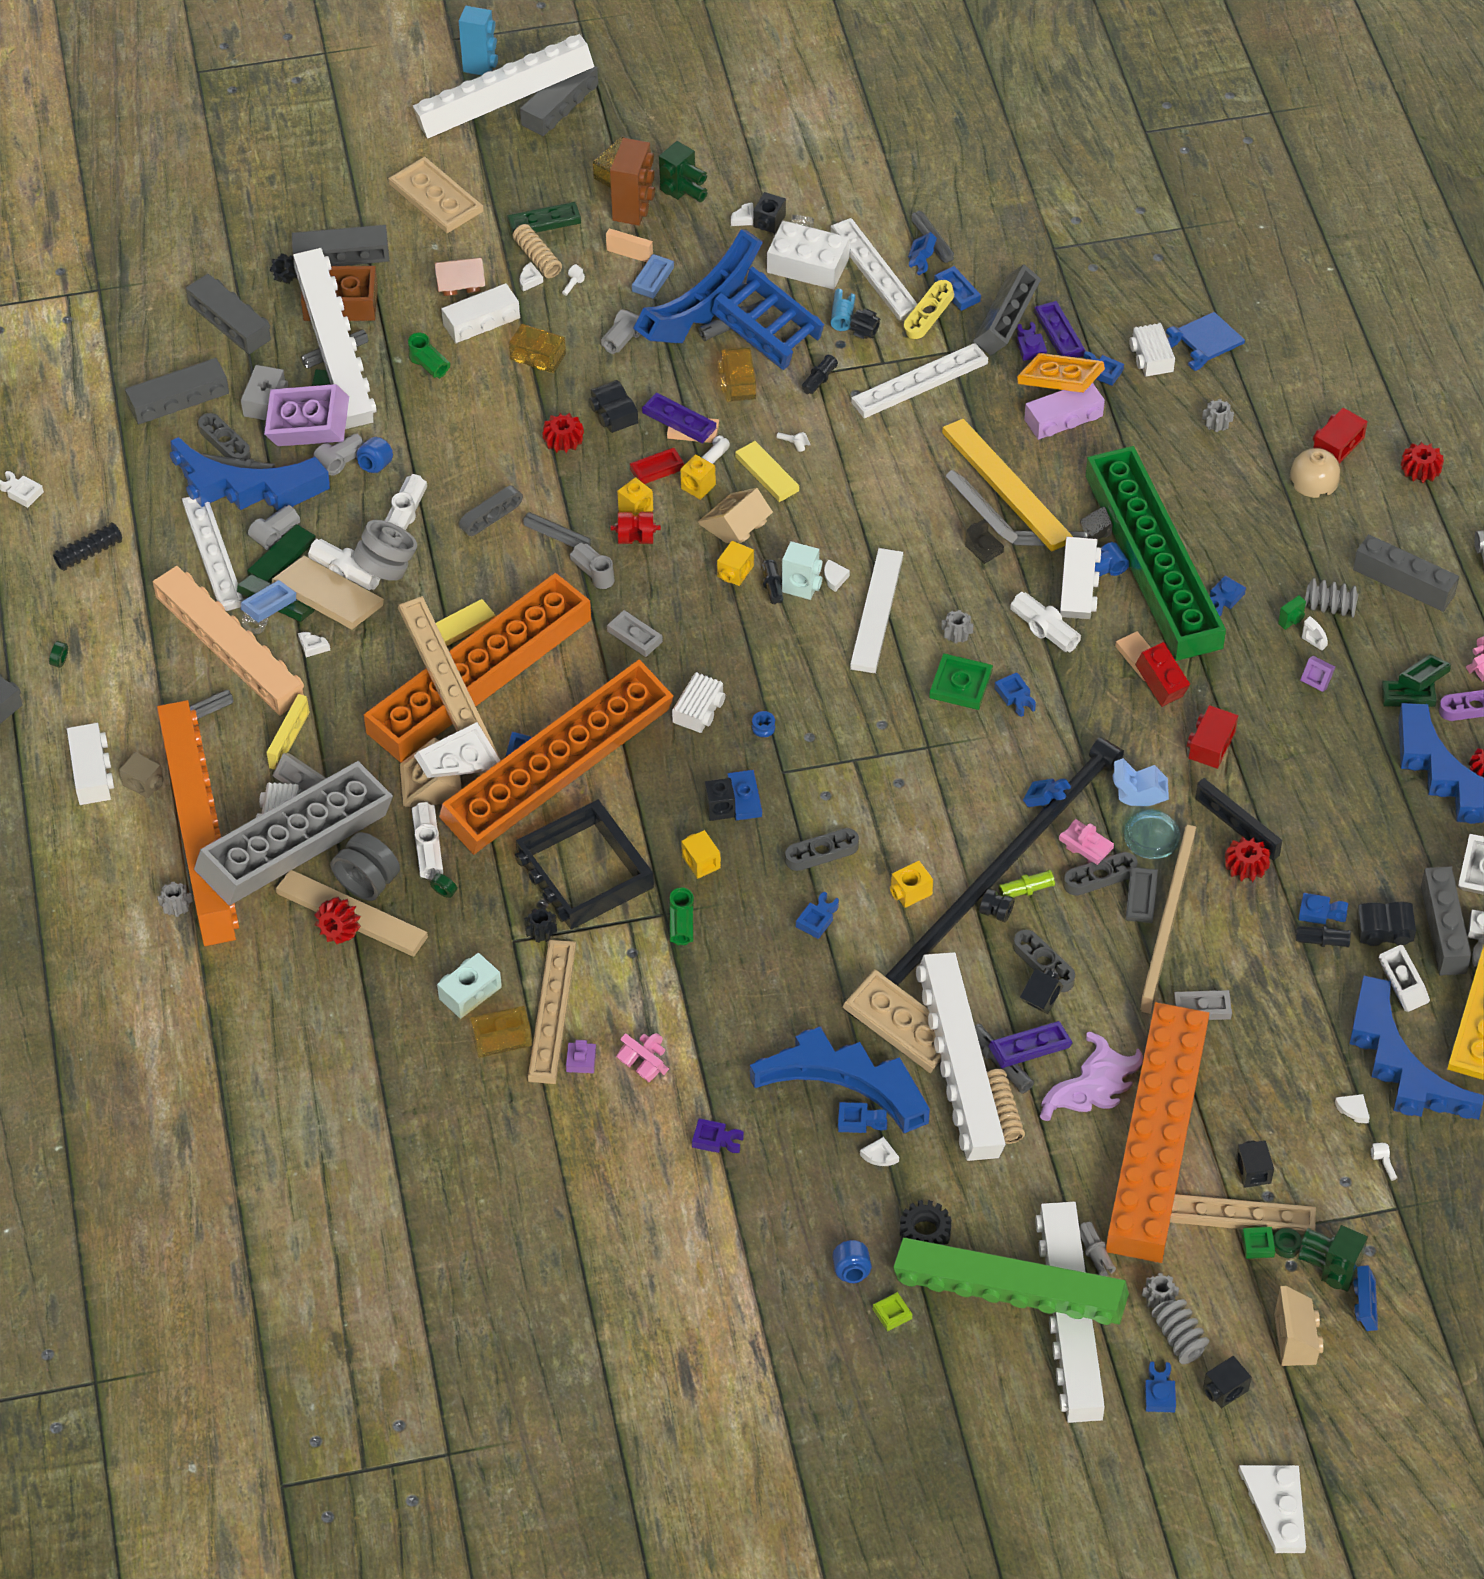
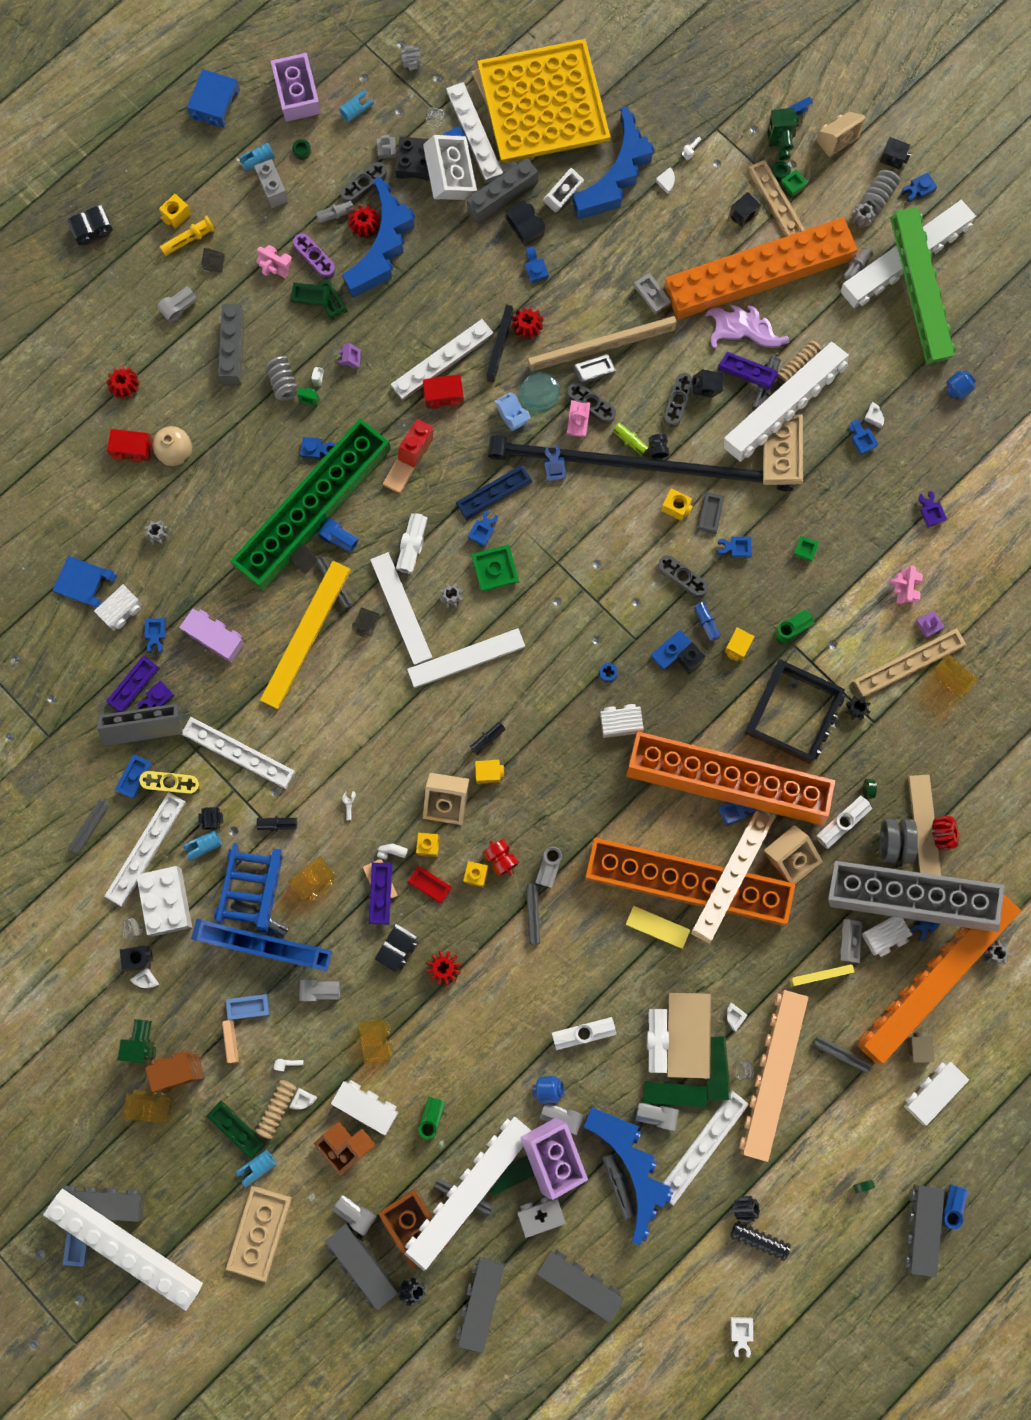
camera: 120 degrees left, 25 degrees up
dark grey beam [198,413,251,460] -> none
medium blue tile [241,580,296,623] -> none
light grey wheel [352,520,417,581] -> none
white wing [414,722,500,778] -> none
light aqua brick [437,953,502,1019] -> none
dark azure brick [459,6,498,75] -> none
dark grey beam [459,485,523,536] -> none
light grey plate [607,610,663,657] -> none
light yellow tile [735,441,799,502] -> none
blue arch [750,1027,930,1133] -> none
light aqua brick [782,541,823,600] -> none
white tile [824,560,850,592] -> none
lime tile [873,1292,912,1332] -> none
black tyre [900,1200,952,1246] -> none
blue plate [908,232,937,275] -> none
light grey tile [946,470,1018,543] -> none
light orange tile [1017,353,1105,393] -> none
white brick [1060,537,1101,619] -> none
white wing [1238,1465,1306,1553] -> none
black axle [1295,926,1351,948] -> none
none -> dark azure hinge [236,1150,277,1188]
none -> light grey piece [332,1195,377,1236]
none -> white tile [370,552,433,666]
none -> white plate [391,319,494,401]
none -> dark blue tile [456,465,532,520]
none -> blue axle [694,602,721,641]
none -> dark grey tile [698,492,725,534]
none -> black gear [733,1196,760,1223]
none -> green plate [793,536,819,562]

